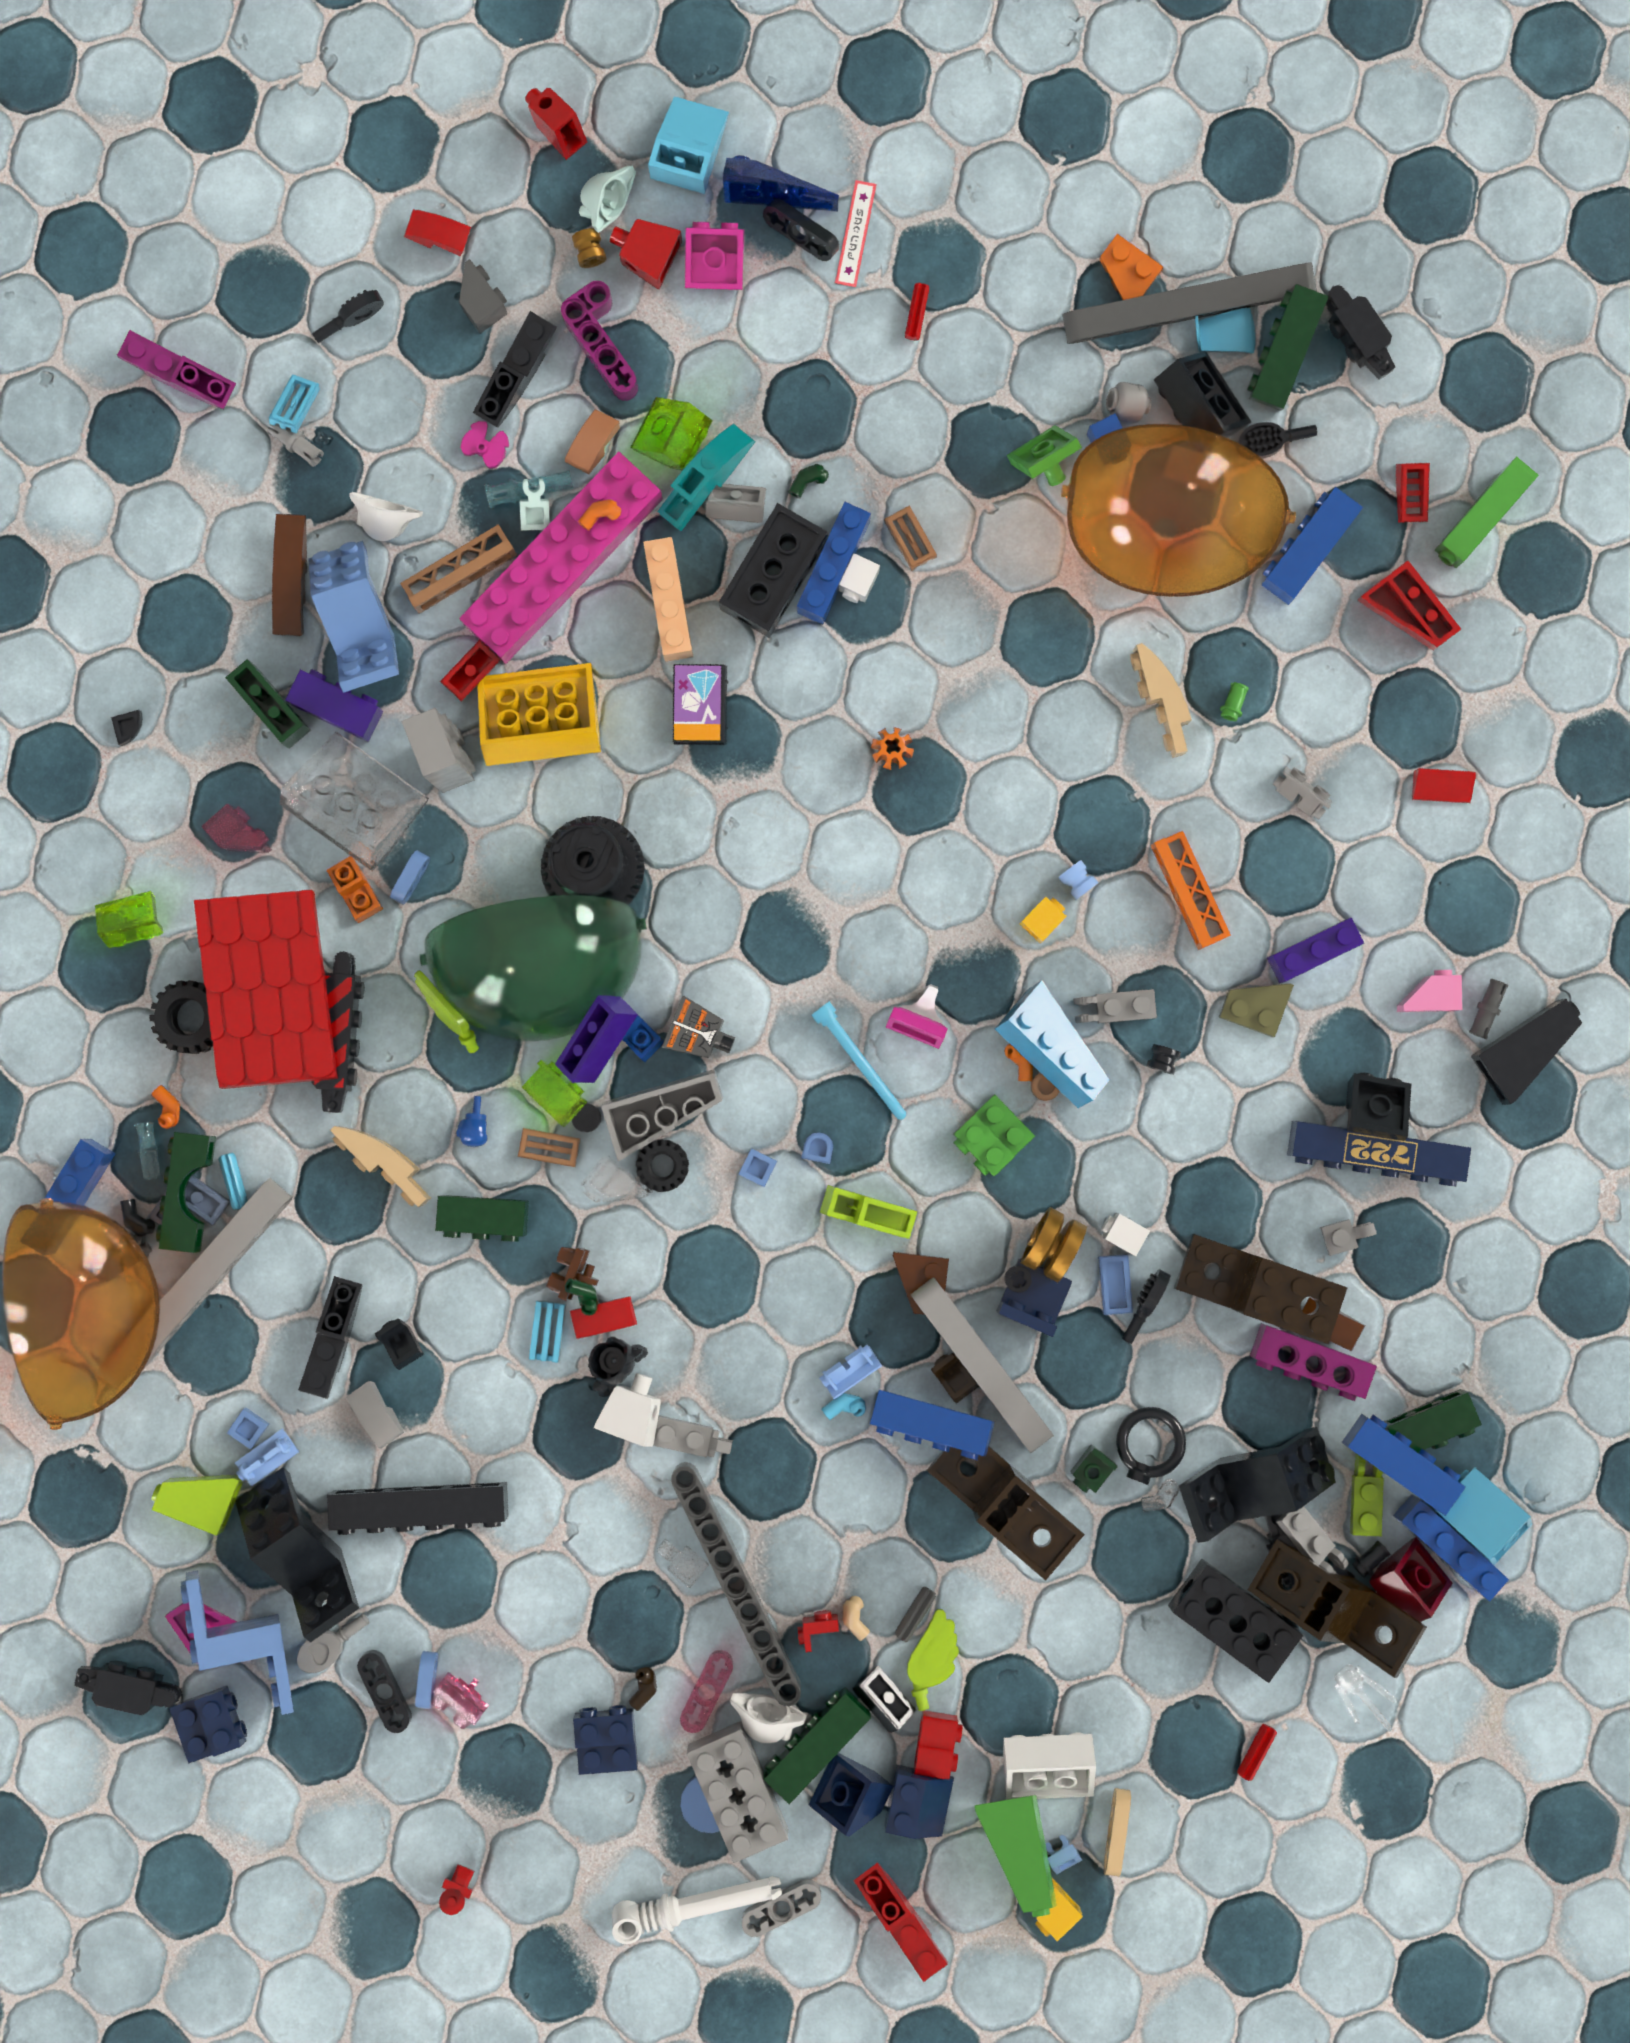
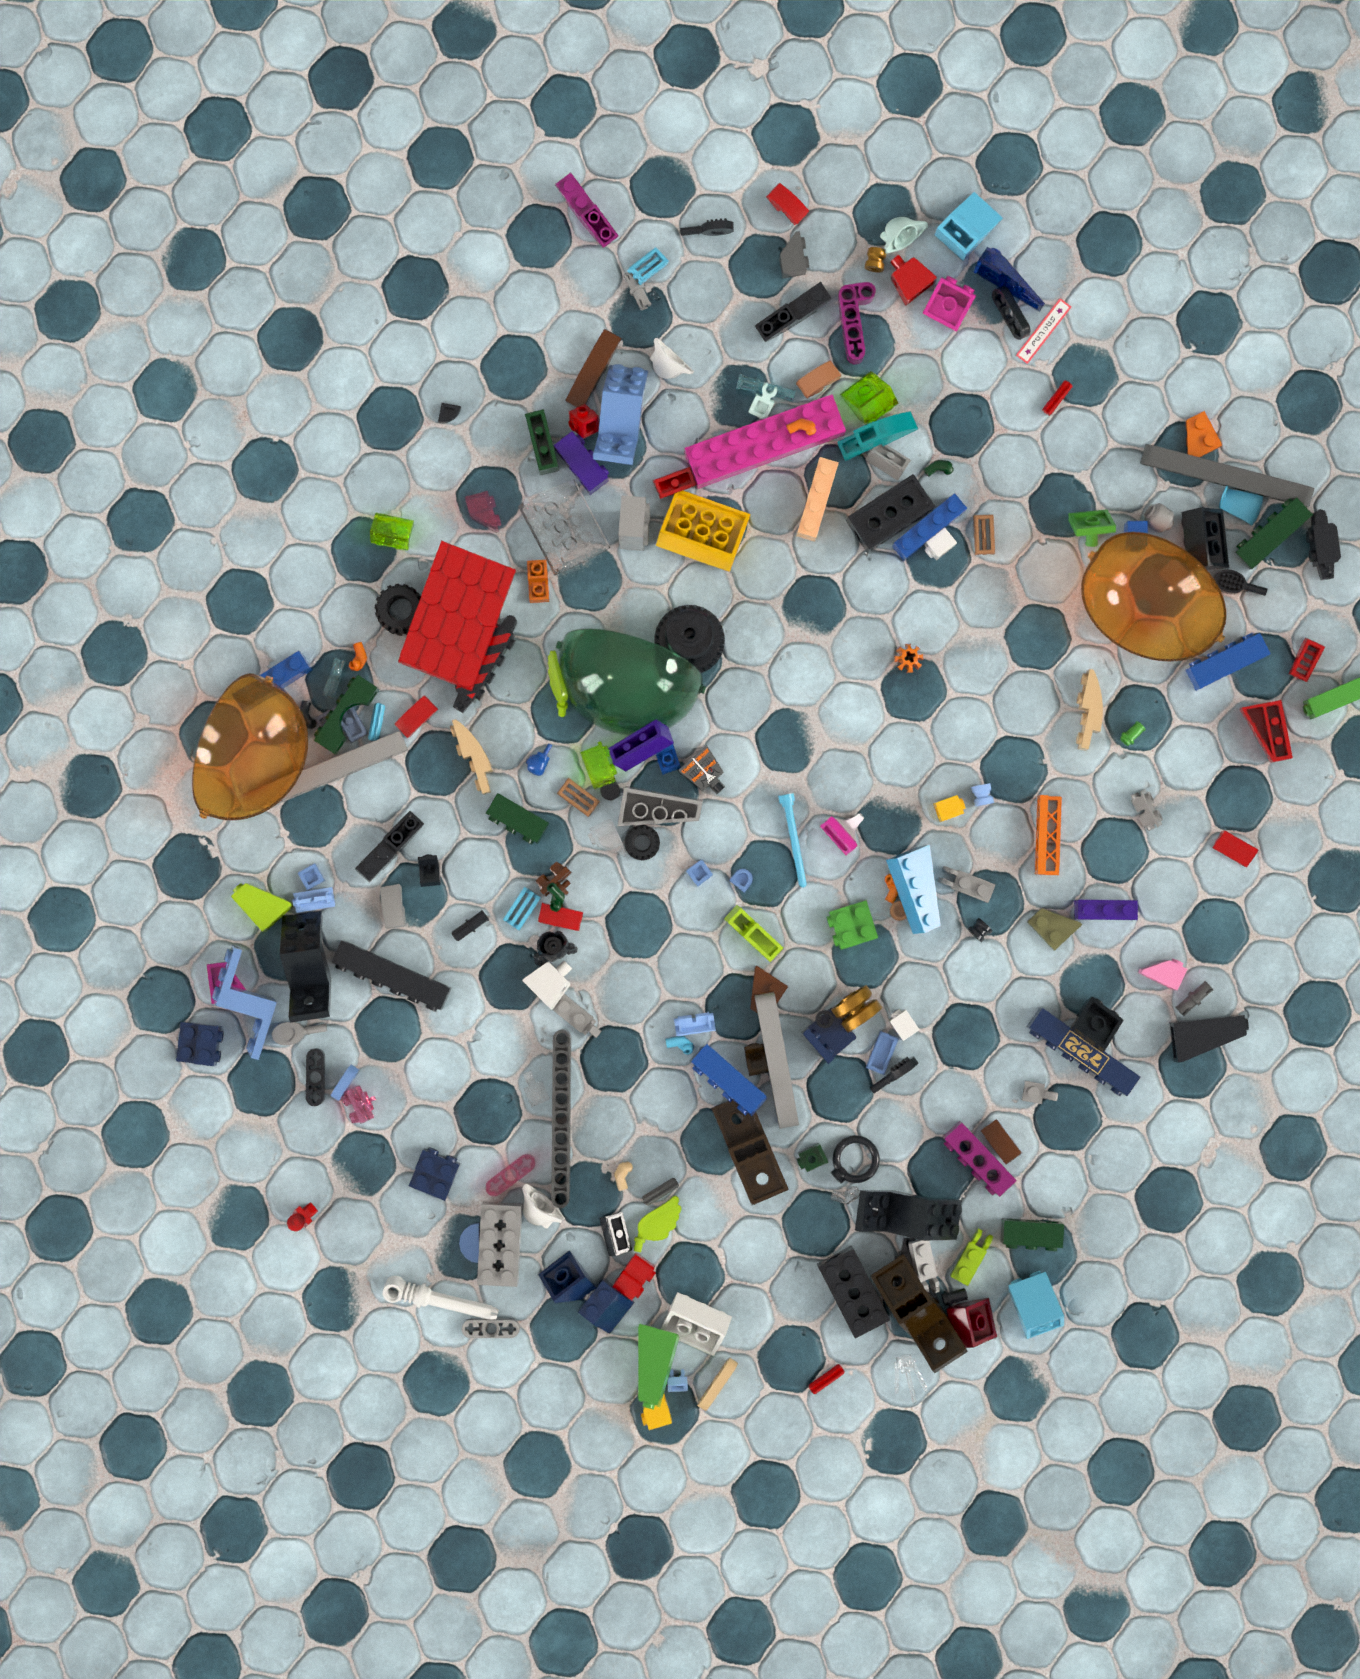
camera: 20 degrees right, 0 degrees up
black hinge [74,1661,183,1715] -> none
medium blue beam [390,850,430,905] -> none
medium nougat fence [400,524,517,614] -> none
dark pink piece [460,421,509,469] -> none
red torso [525,88,587,160] -> none
dark brown arm [628,1667,657,1711] -> none
piece [673,664,729,745] -> none
dark green brick [764,1687,871,1805] -> none
red bracket [797,1610,839,1653] -> none
red slope [853,1862,948,1982] -> none
dark brown bracket [1174,1234,1348,1344] -> none
blue brick [1342,1414,1466,1516] -> none
blue brick [1393,1494,1509,1601] -> none
none -> red slope [394,695,438,738]
none -> black axle [452,910,489,941]
none -> red brick [568,404,599,439]

